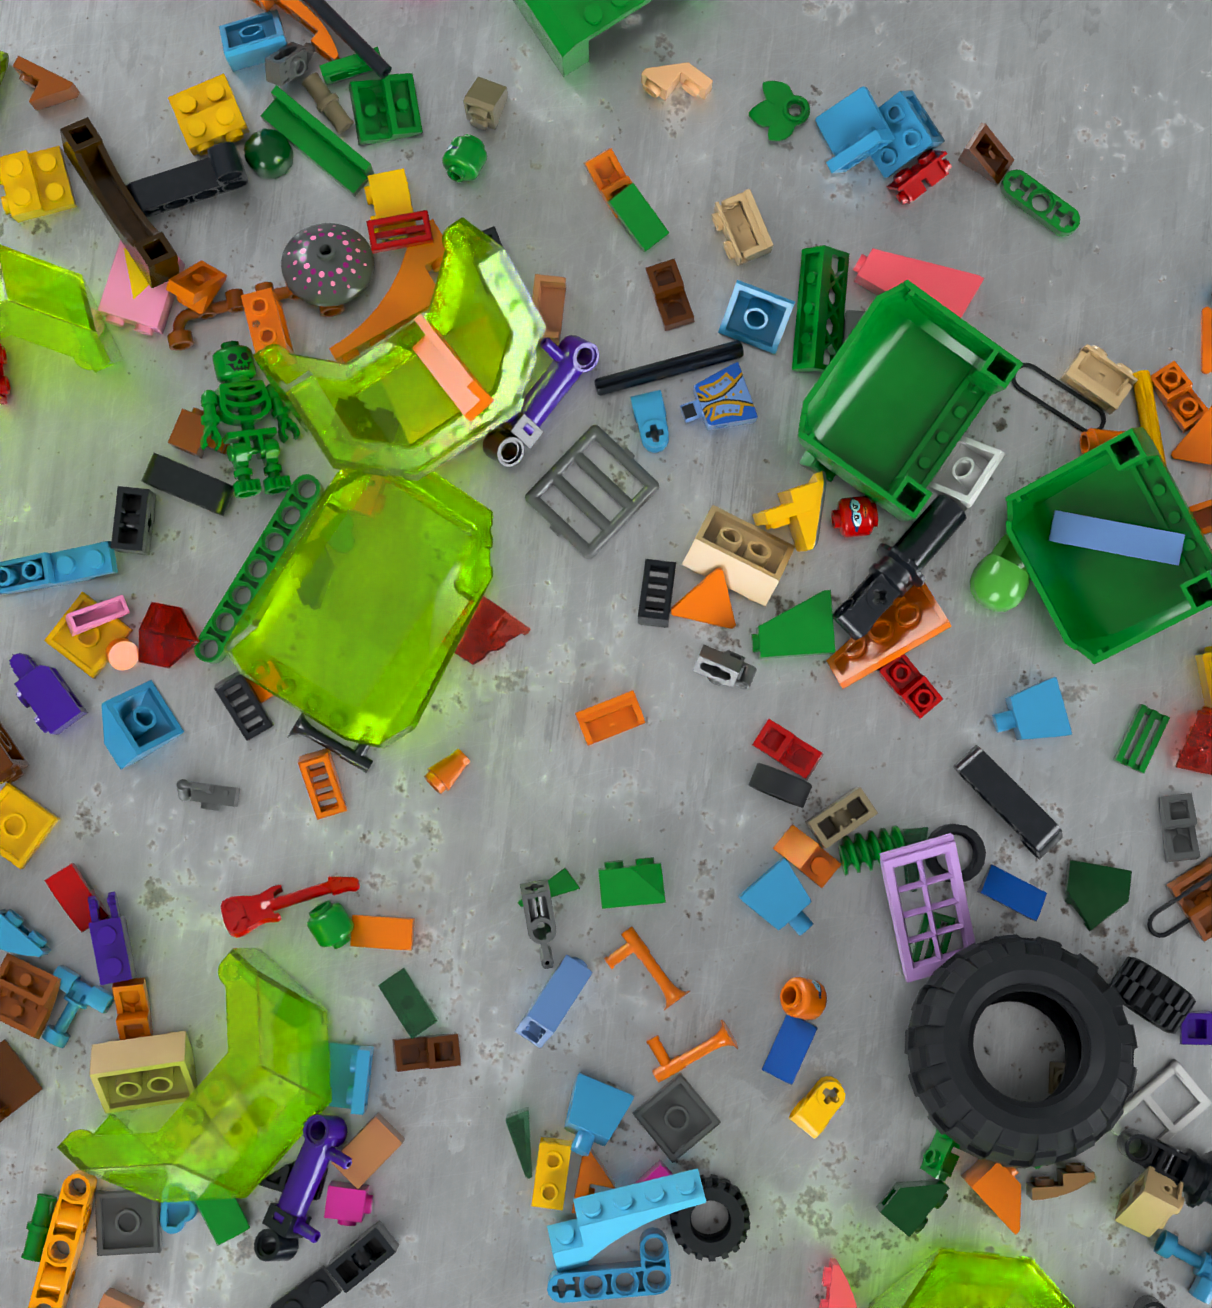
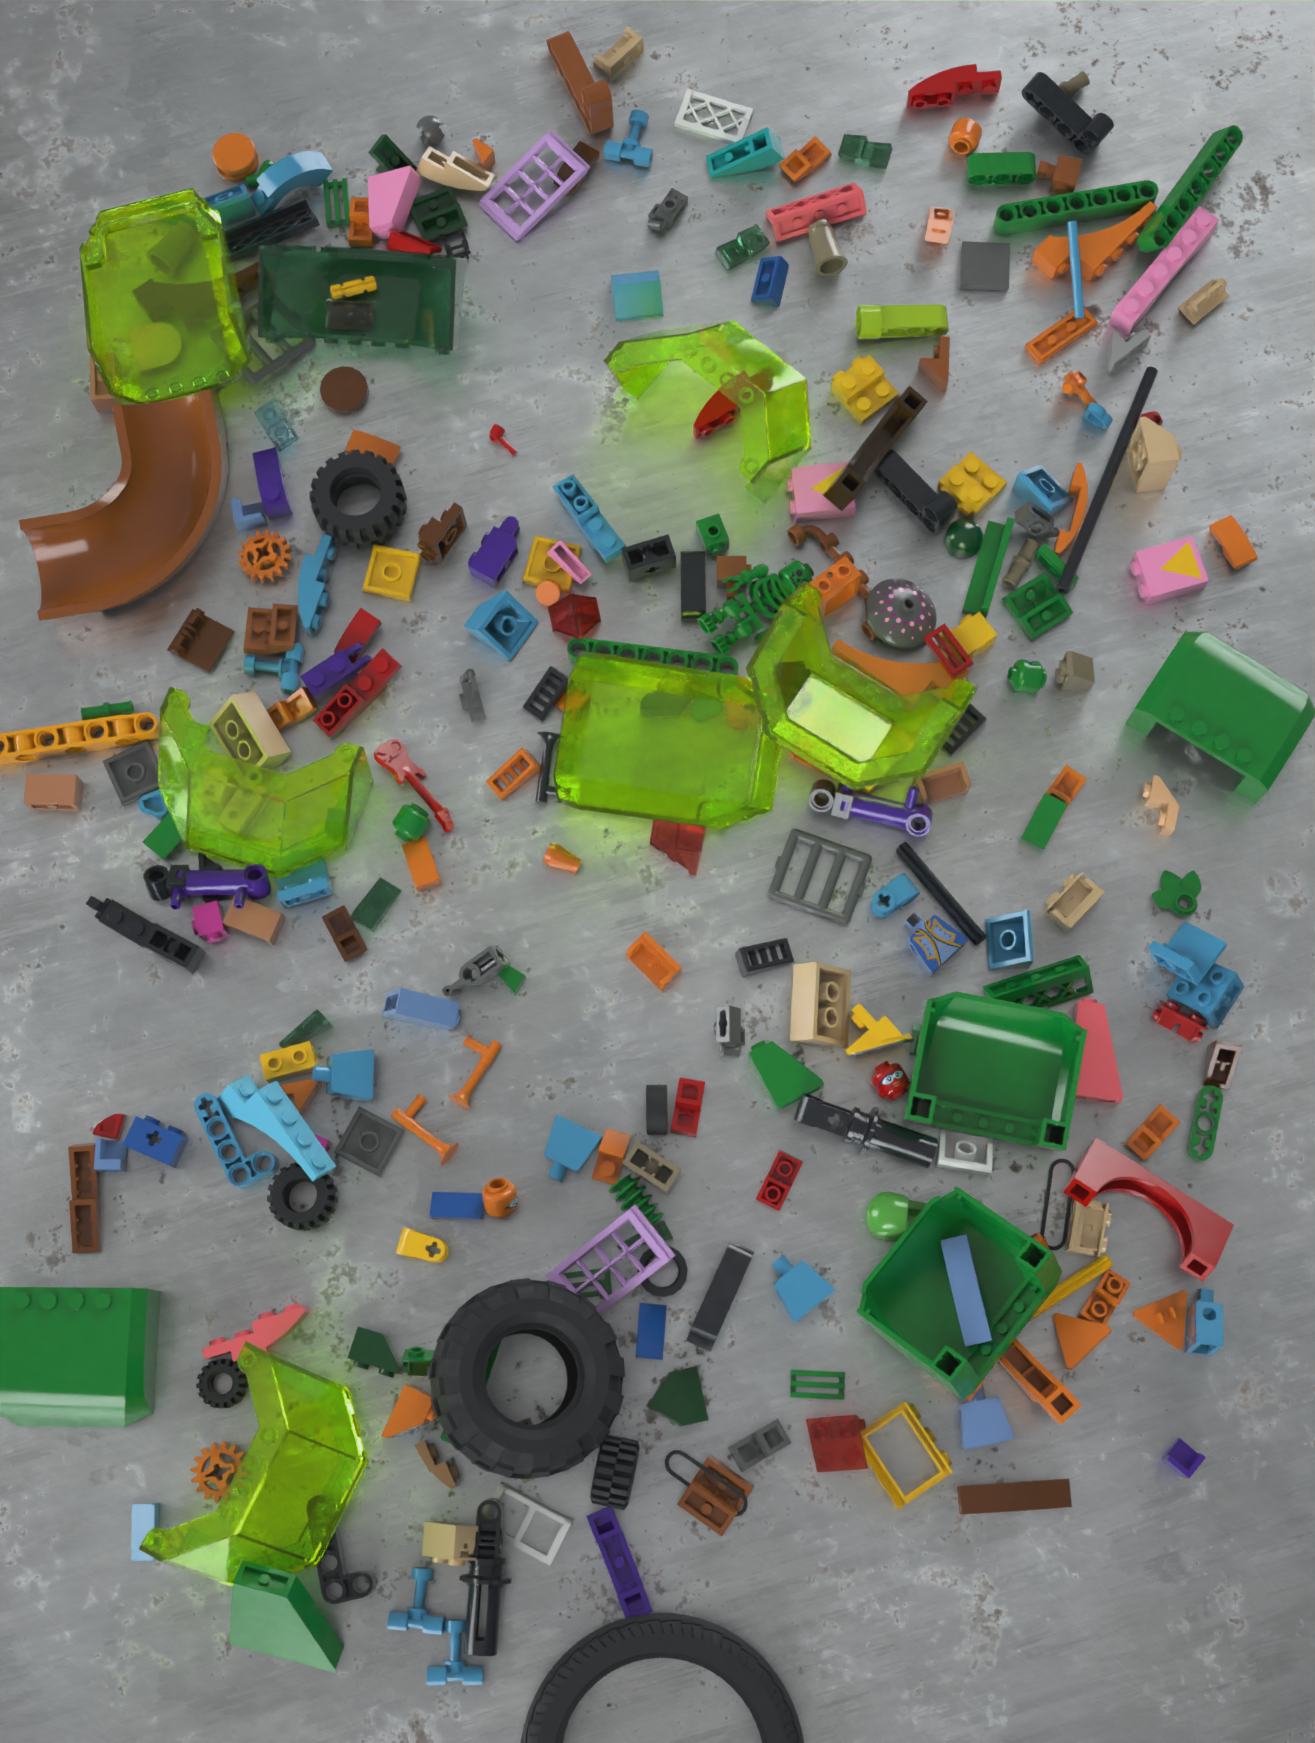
camera: 75 degrees right, 10 degrees down
orange slope [166,260,227,314] -> none
fence [412,313,494,422] -> none
green slope [598,857,666,909] -> none
reddish brown slope [645,258,695,331] -> none
orange piece [670,568,736,629] -> none
orange wing [826,582,952,689] -> none
none -> red slope [313,648,402,737]
none -> green brick [696,513,729,556]
none -> red arch [1063,1137,1234,1282]
none -> orange slope [1125,1104,1180,1161]

